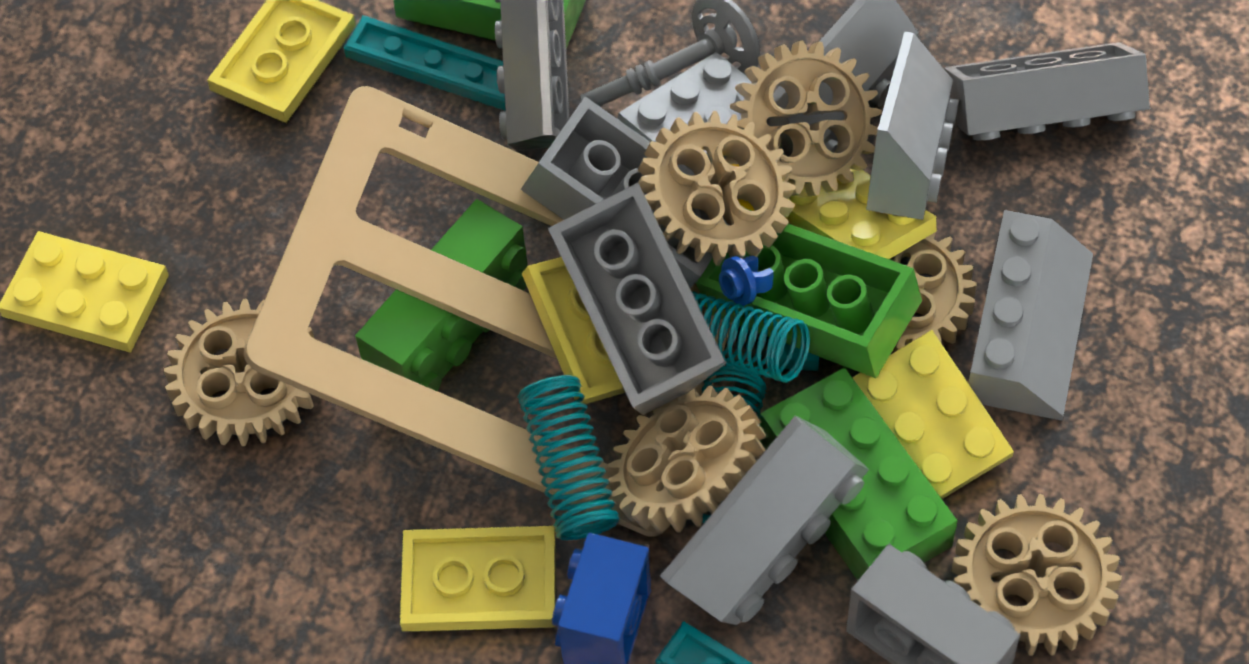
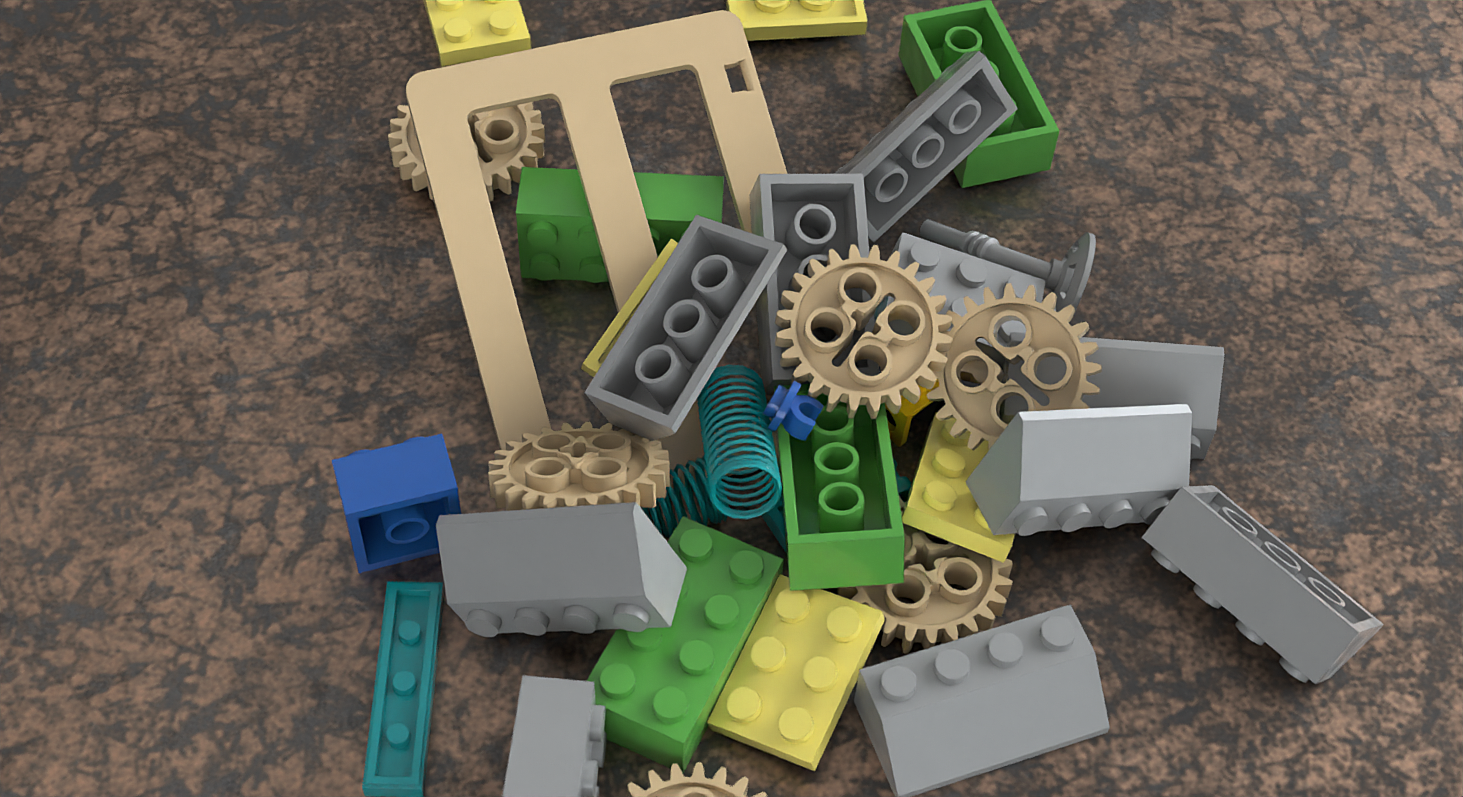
camera: 50 degrees right, 5 degrees down
teal tile [344,15,506,111] -> none
light yellow plate [400,526,556,632] -> none
teal piece [517,375,620,541] -> none

